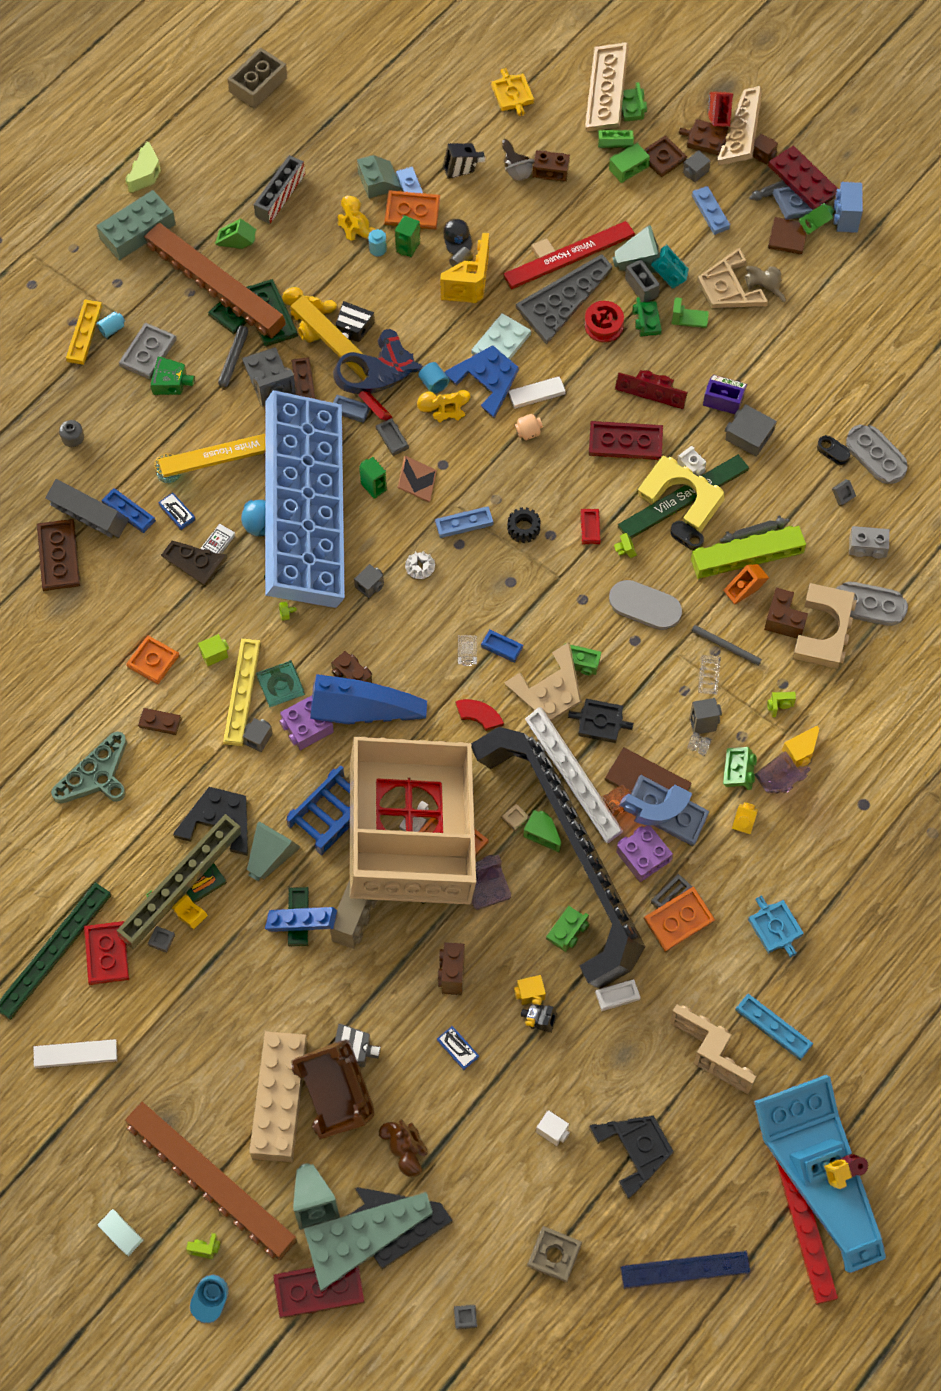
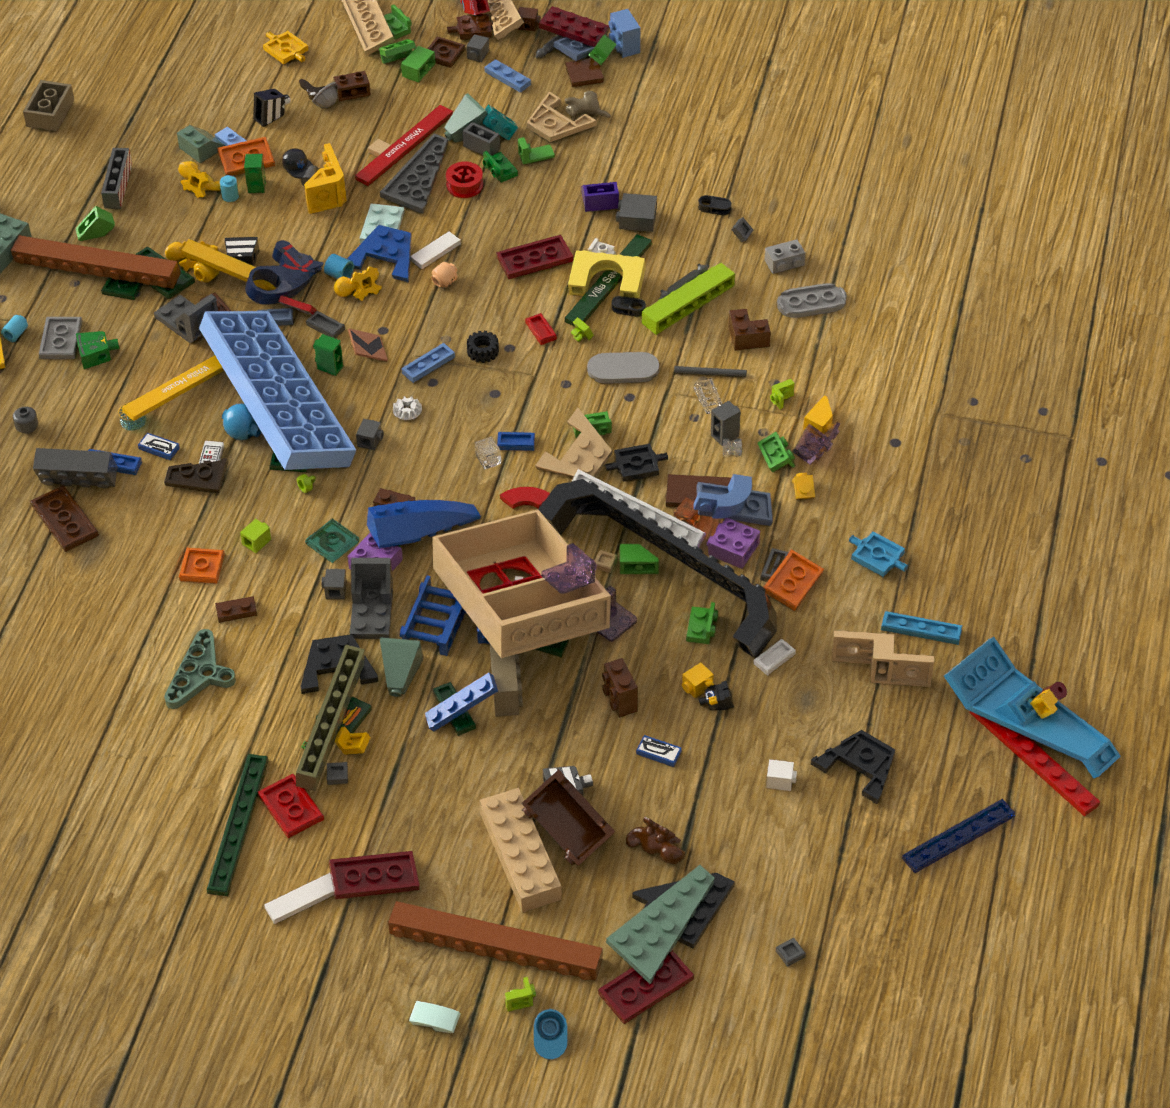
camera: 25 degrees left, 15 degrees down
dark grey axle [218,326,249,388] -> none
light yellow tile [223,639,261,746] -> none
sand green slope [293,1163,340,1230] -> none
dark tan piece [527,1226,582,1283] -> none
dark red bracket [615,370,688,409] -> none
orange slope [723,564,769,604] -> none
tan arch [793,583,857,669] -> none
light grey tile [846,424,907,484] -> none
none -> dark red plate [329,851,420,899]
none -> dark grey bracket [350,558,393,639]
none -> clear purple bracket [541,543,596,594]

